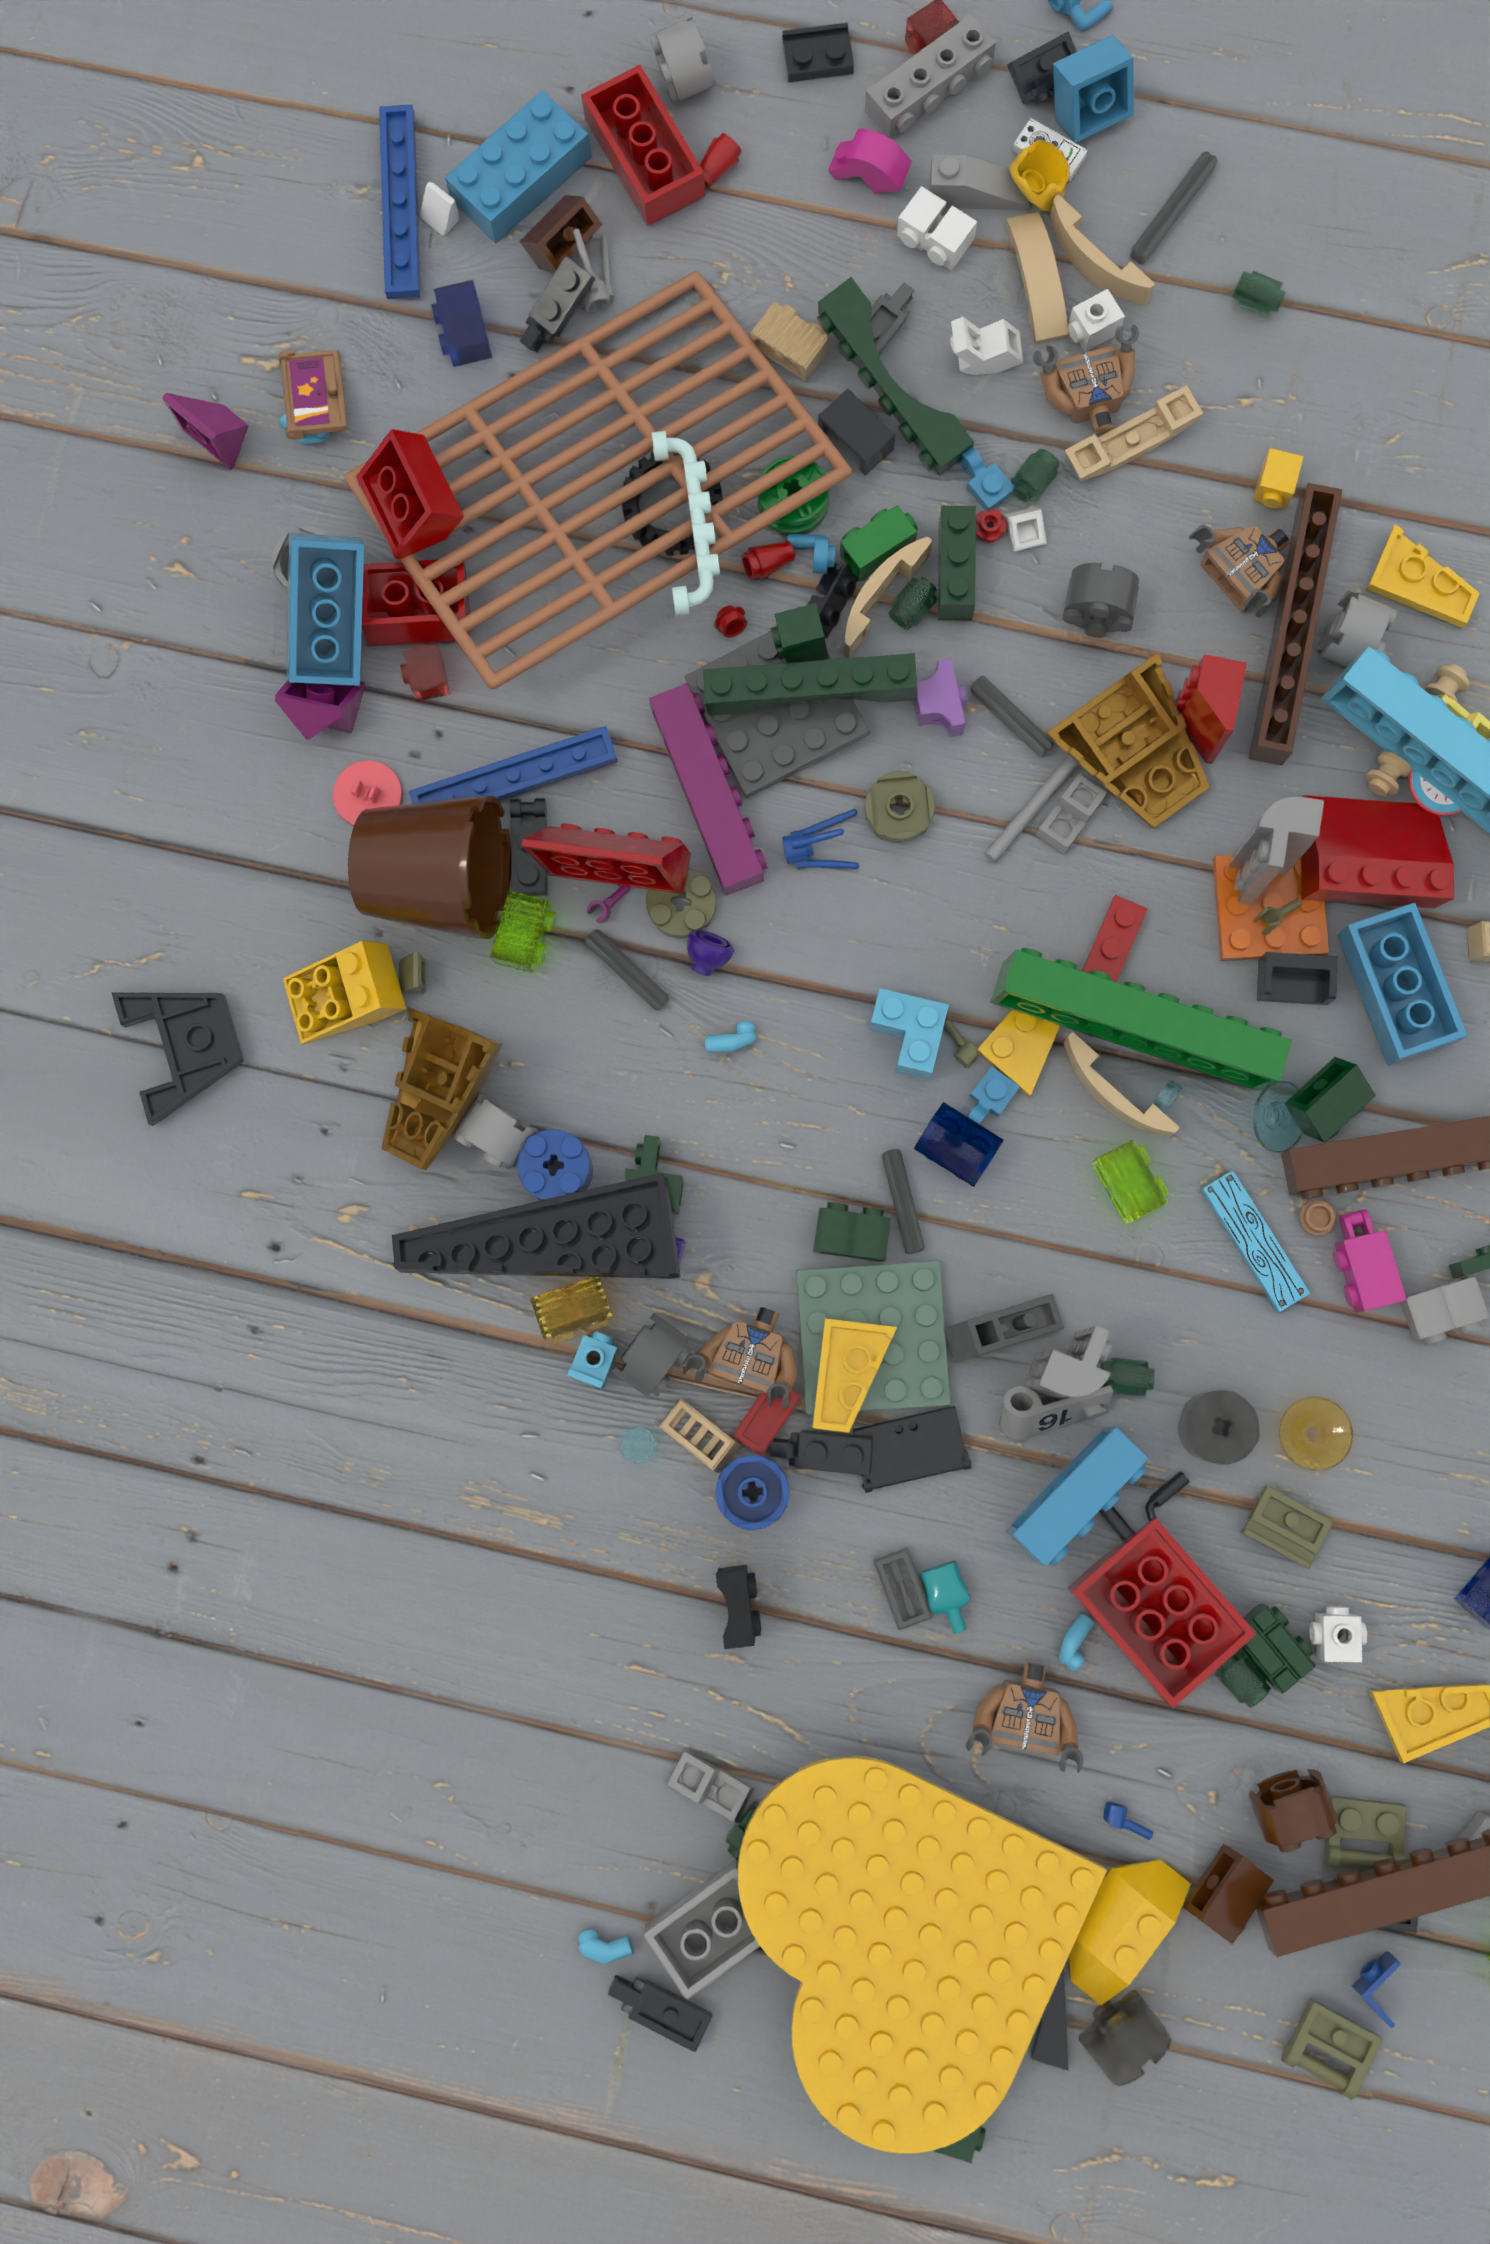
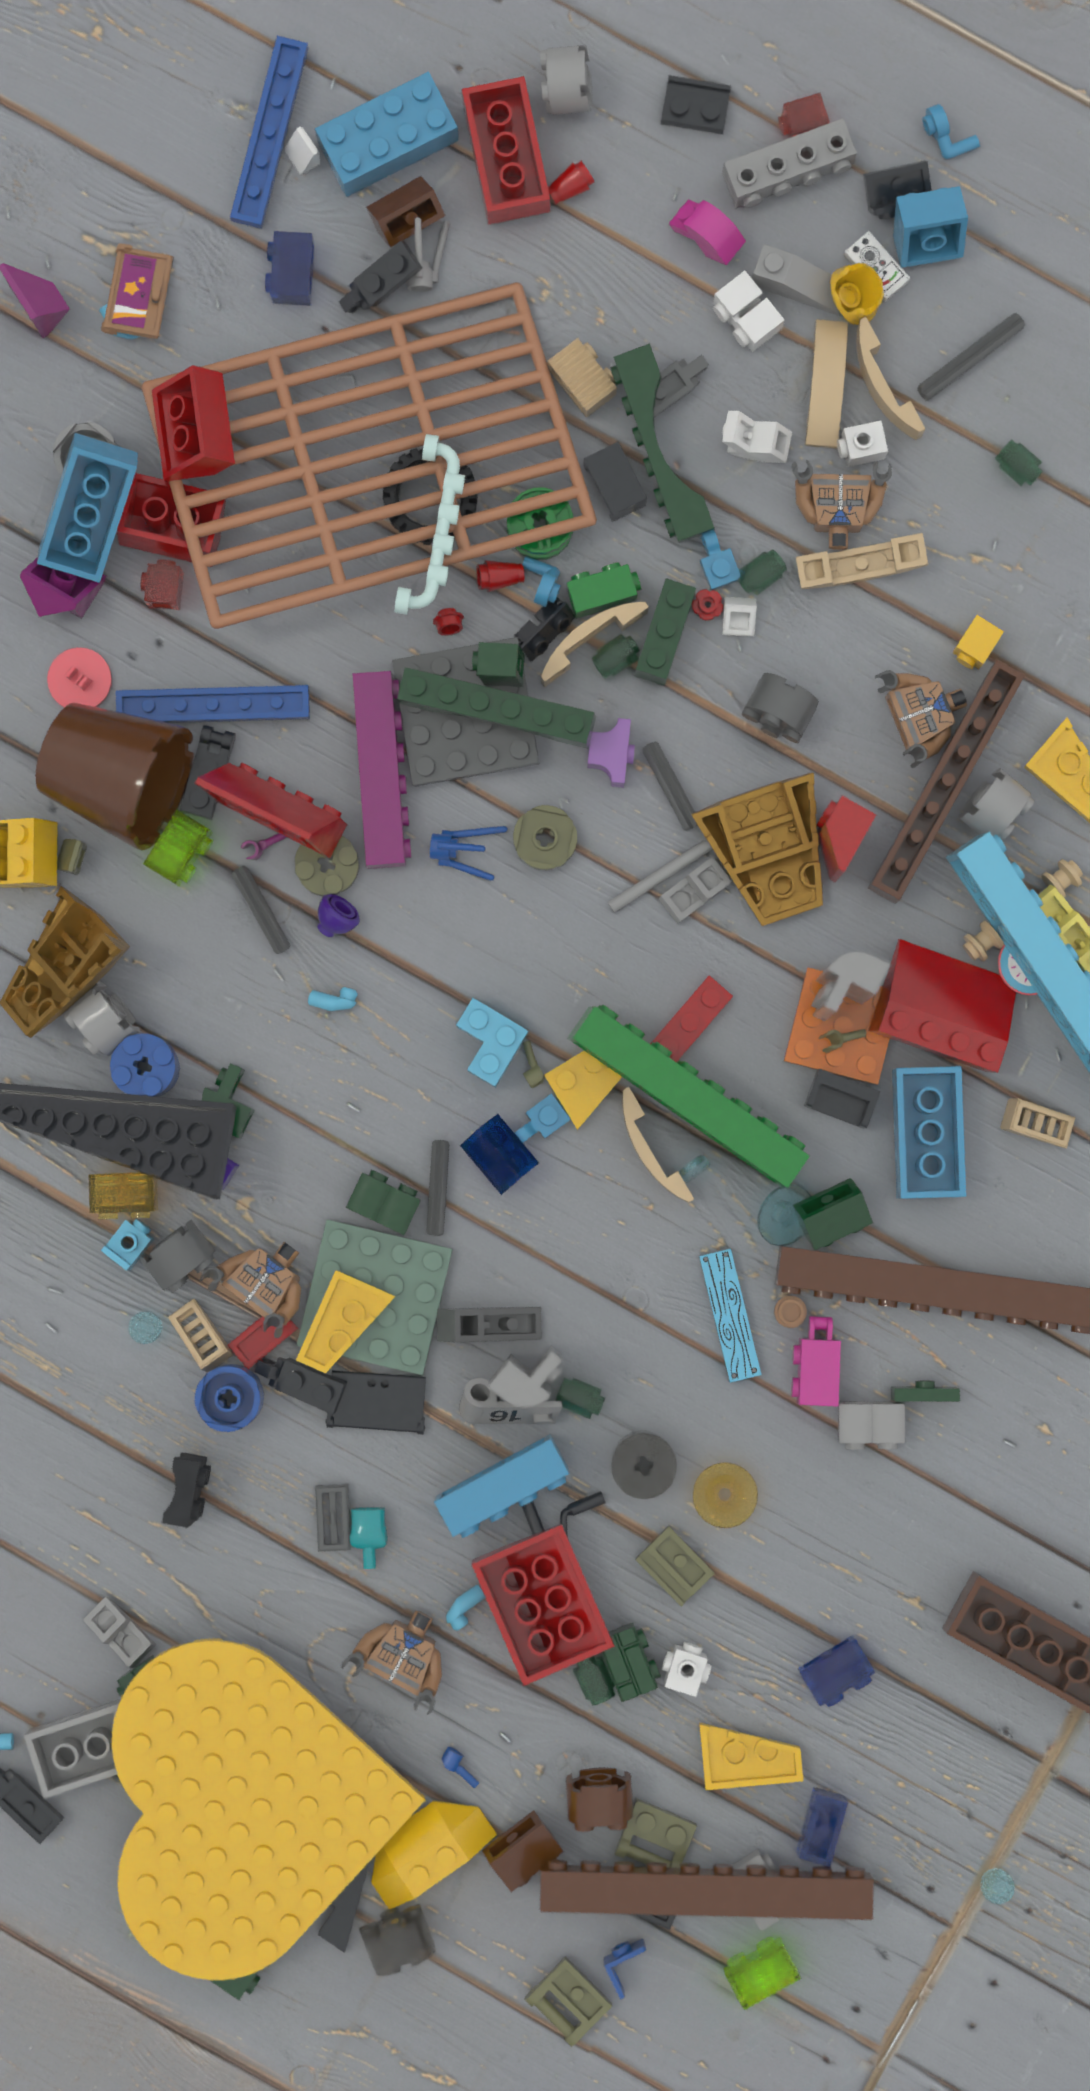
camera: 10 degrees right, 5 degrees up
clear neon green brick [1091,1140,1169,1225] -> none

